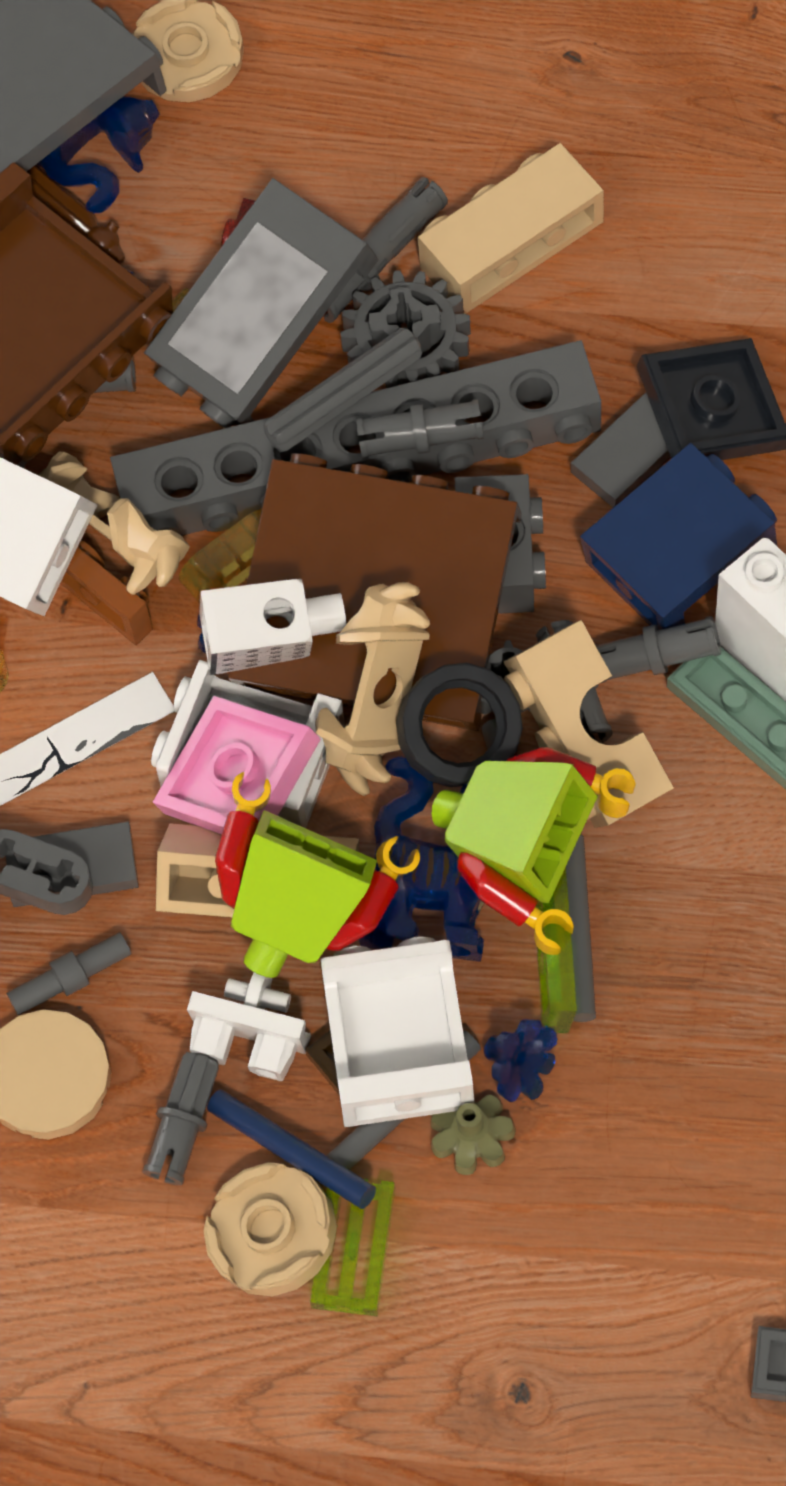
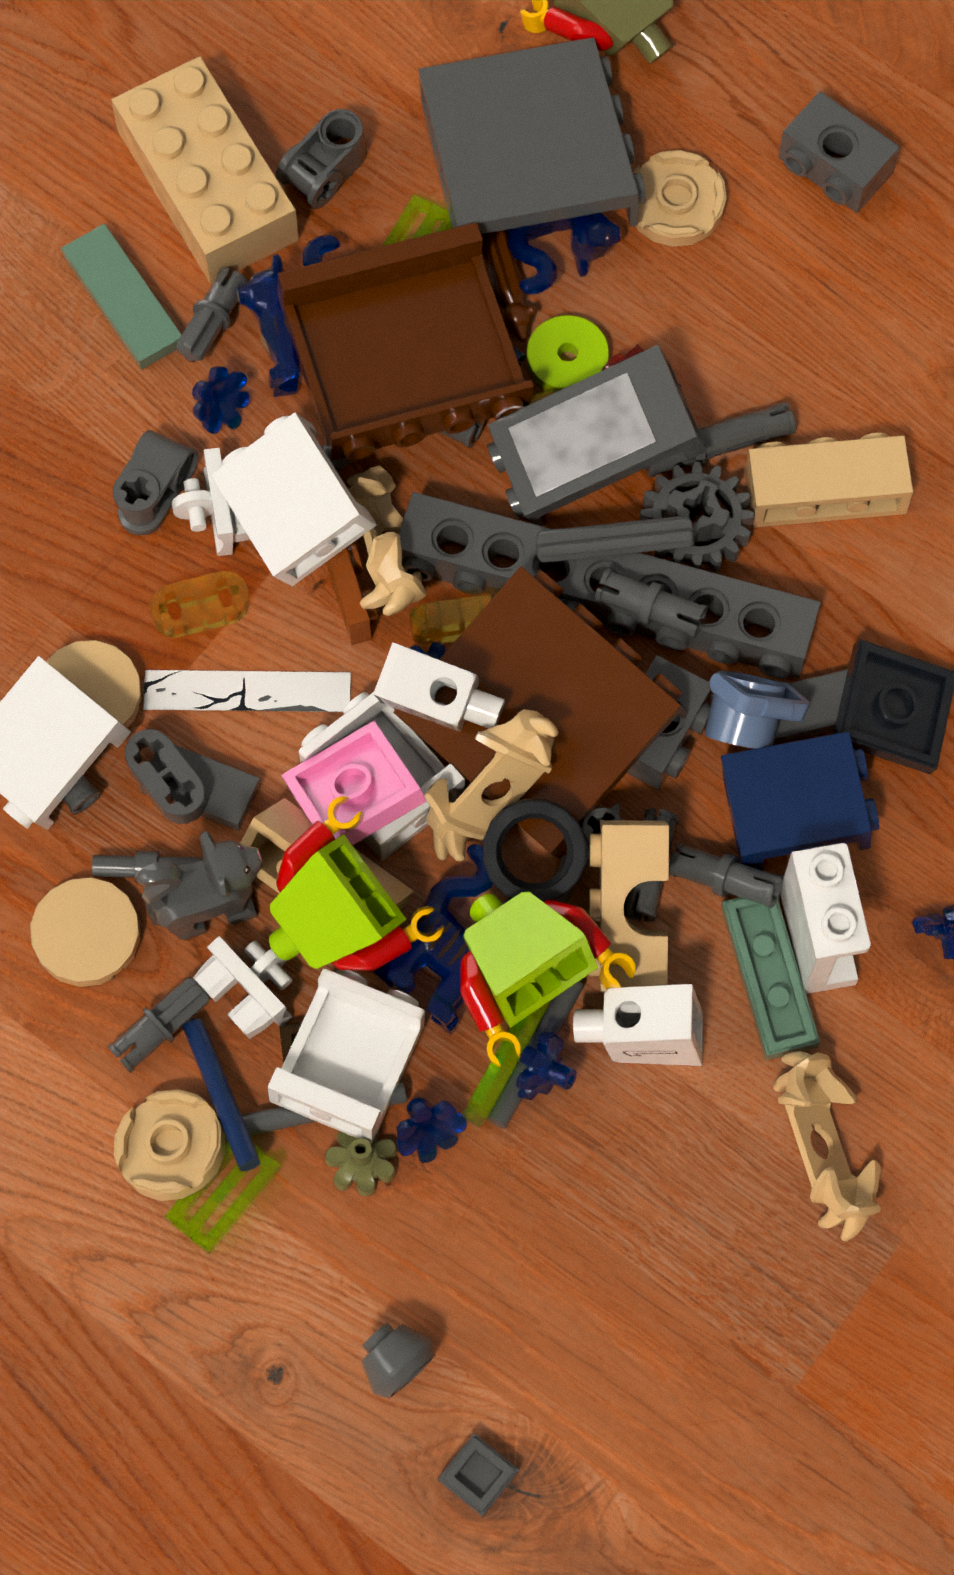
camera: 25 degrees right, 5 degrees up
none -> dark grey animal [137,831,263,940]
none -> dark grey cone [362,1323,436,1398]
none -> clear blue plant [516,1031,577,1100]
none -> lime piece [527,315,609,395]
none -> white torso [573,984,703,1066]
none -> sand blue piece [705,671,810,749]

